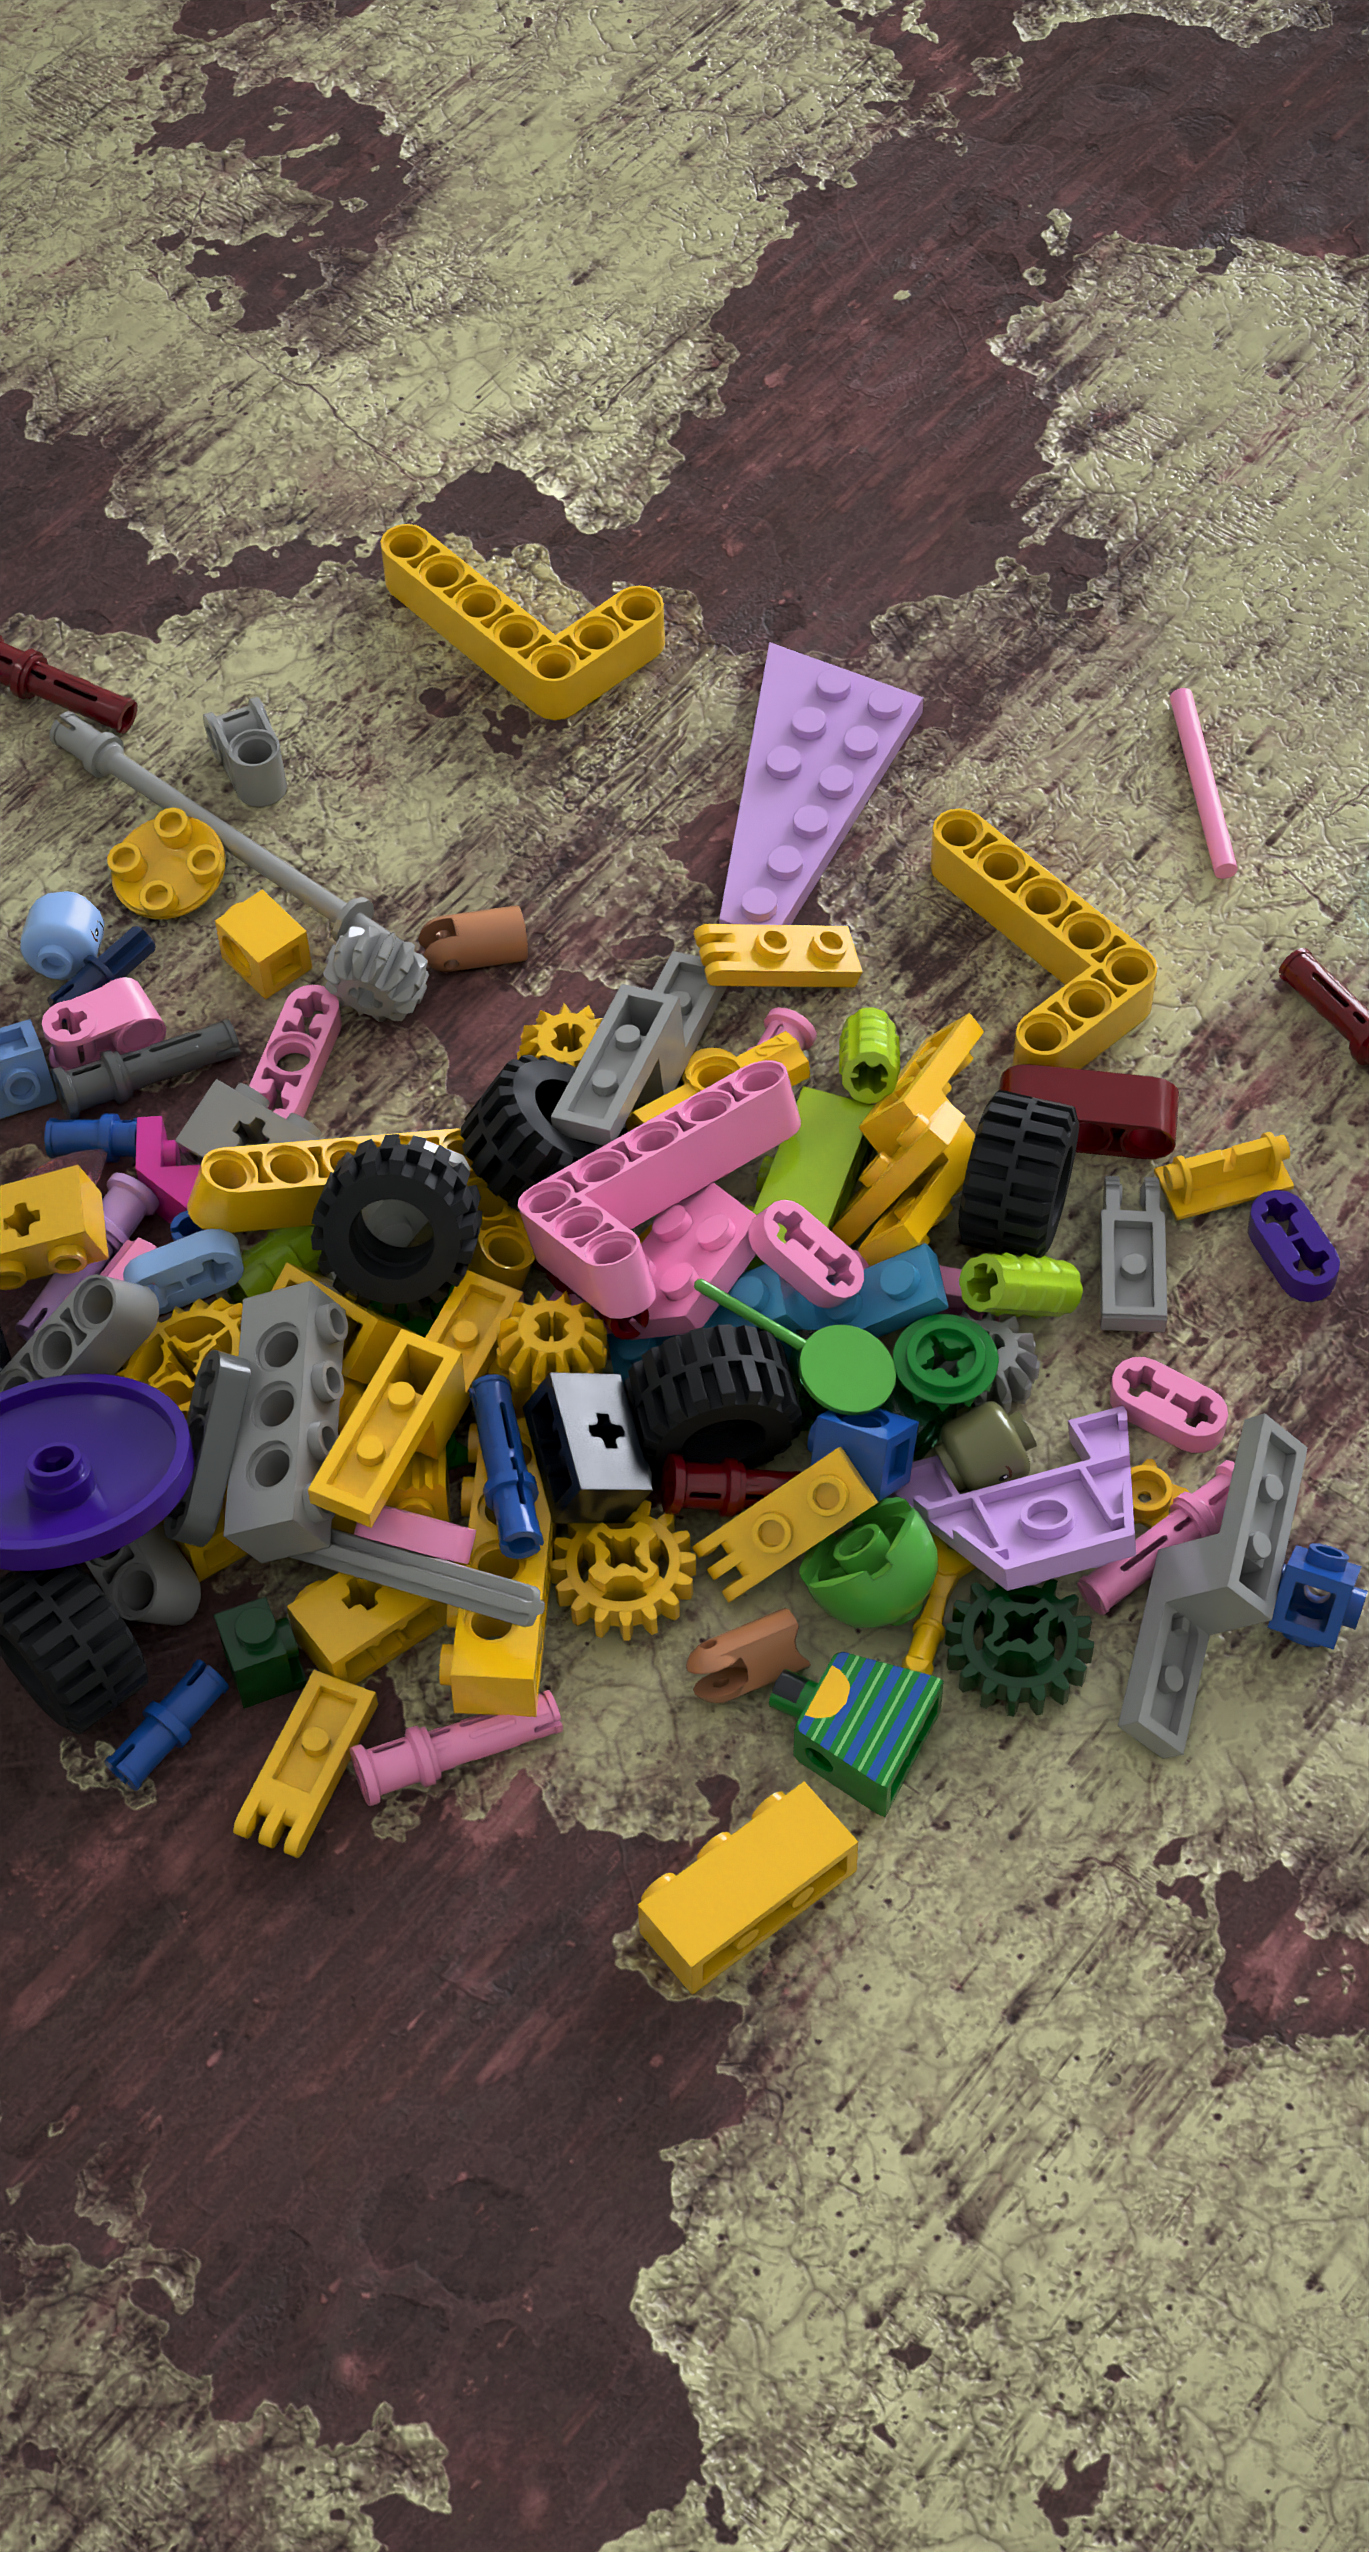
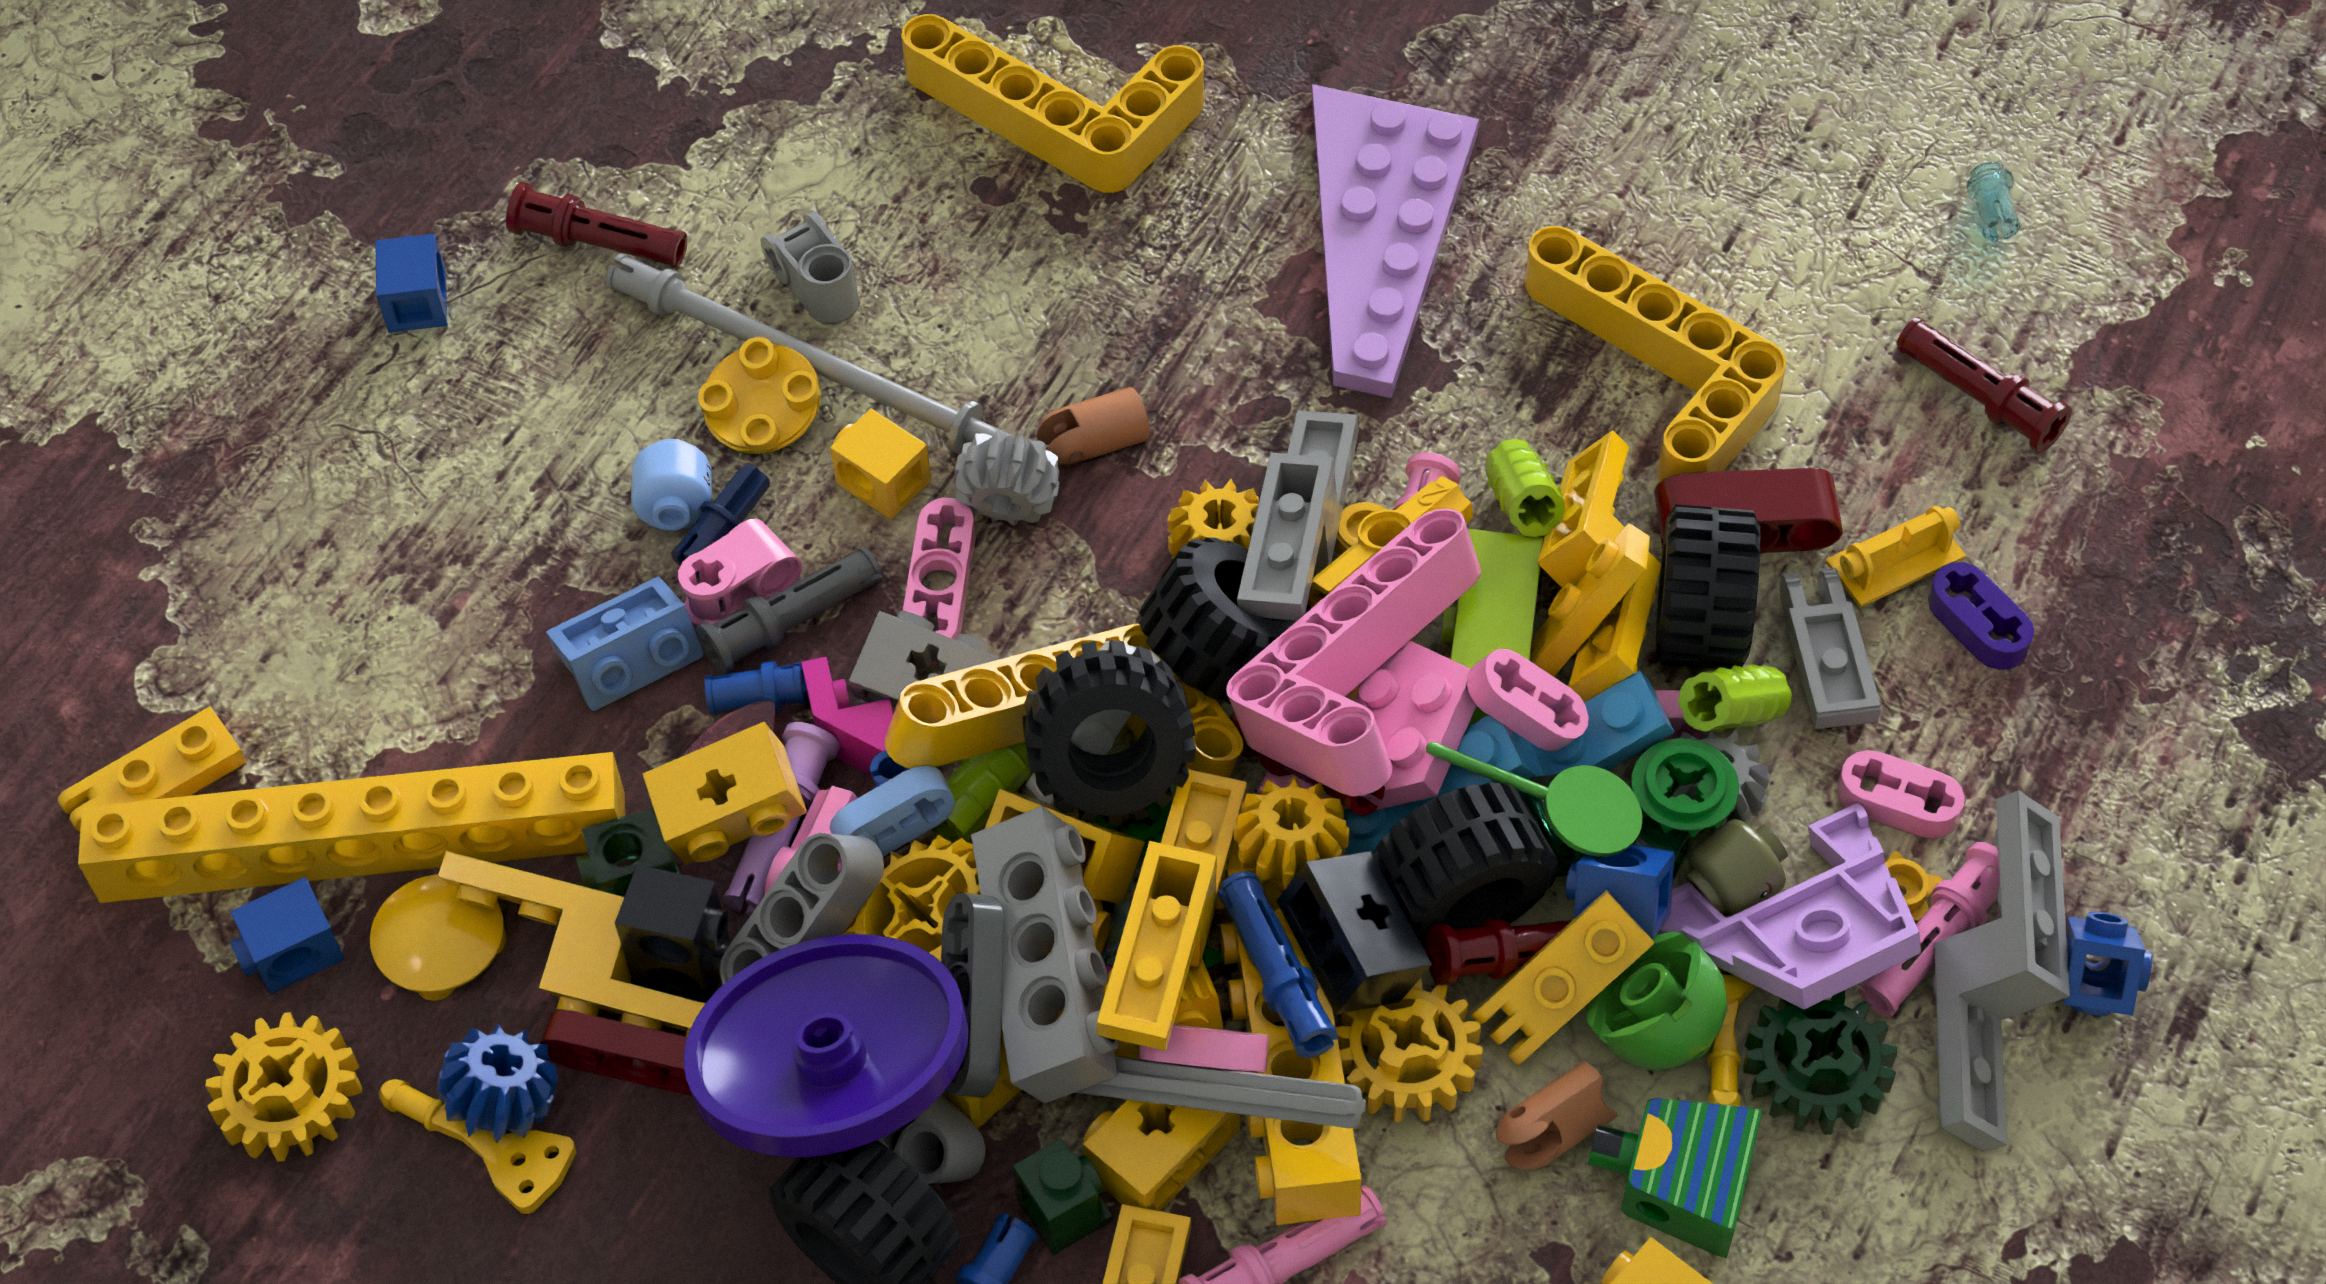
camera: 10 degrees left, 0 degrees up
yellow hinge [693,924,862,987] -> none
bright pink bar [1170,688,1238,879] -> none

